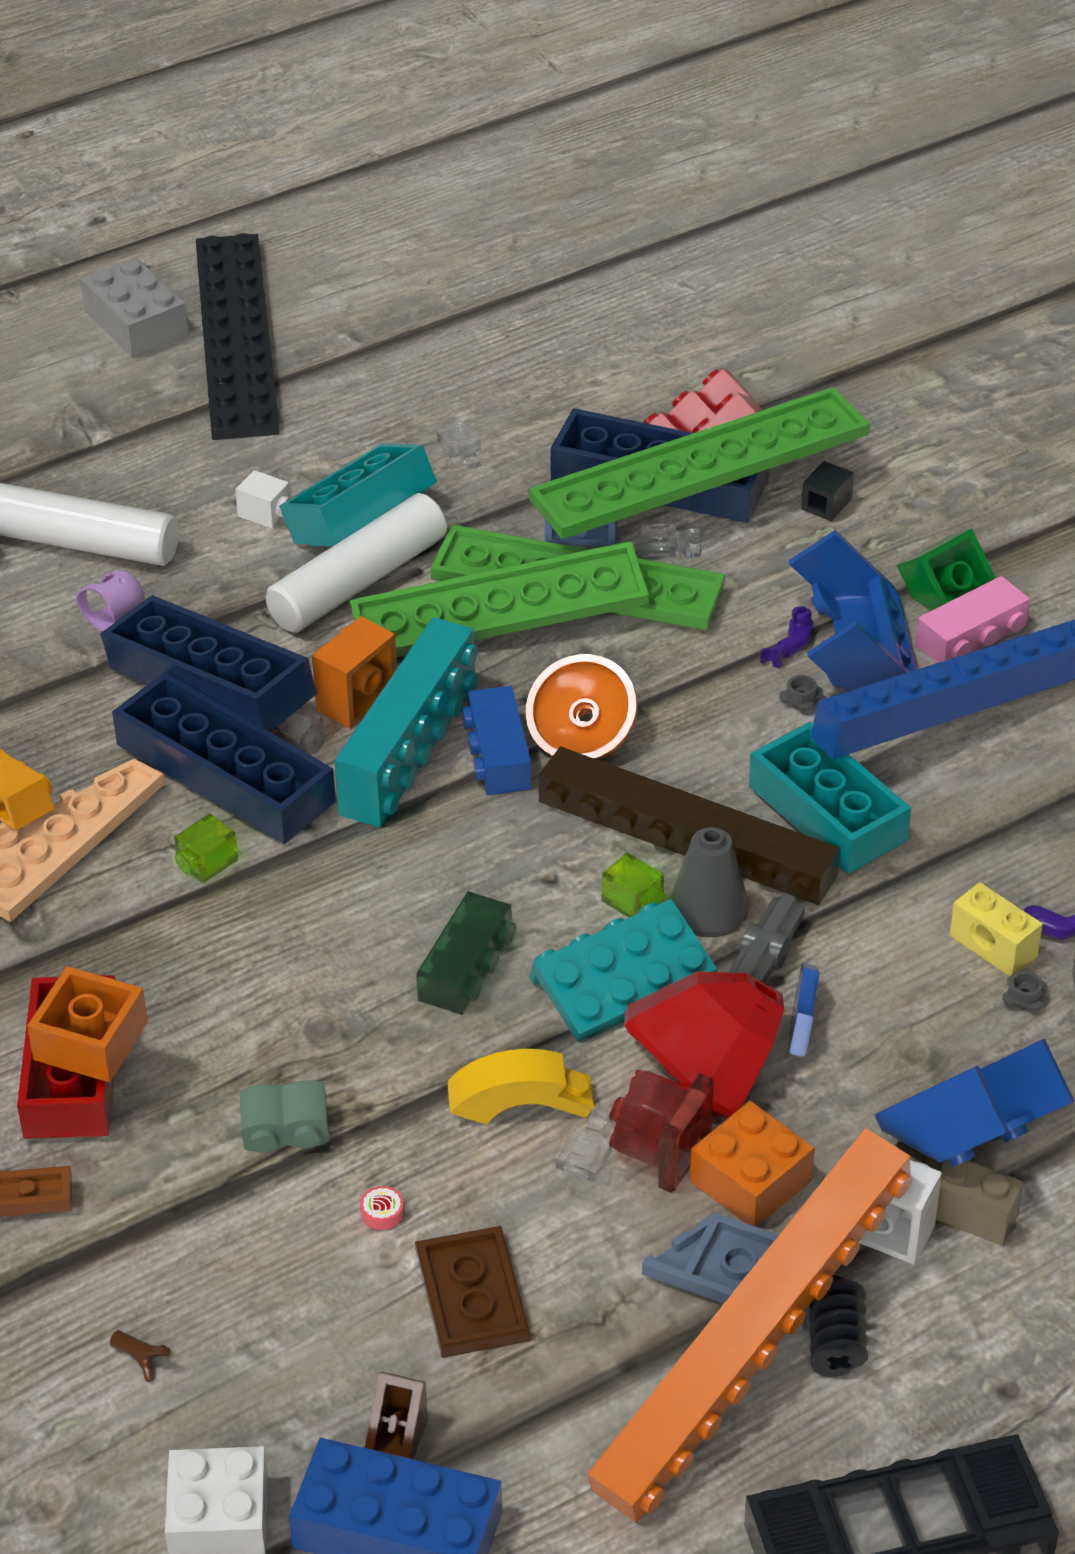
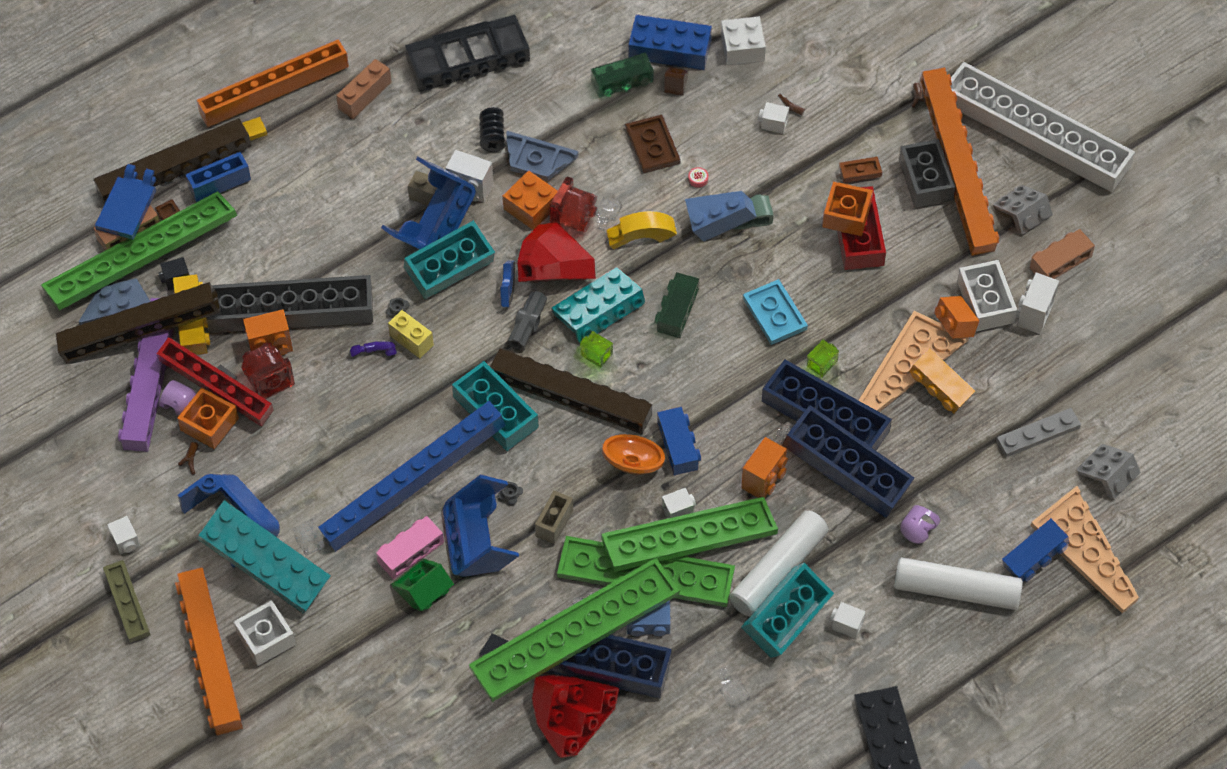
camera: 175 degrees right, 15 degrees up
teal brick [335,617,479,828] -> none
orange brick [587,1128,913,1523] -> none
dark grey cone [670,827,749,937] -> none
dark purple arm [760,606,813,668] -> none
none -> teal brick [403,220,495,300]
none -> dark tan brick [535,490,573,544]
none -> clear green brick [591,53,654,98]
none -> white brick [662,488,696,518]
none -> medium blue wedge [685,191,756,242]
none -> medium azure plate [743,279,808,345]
none -> white brick [758,102,789,134]

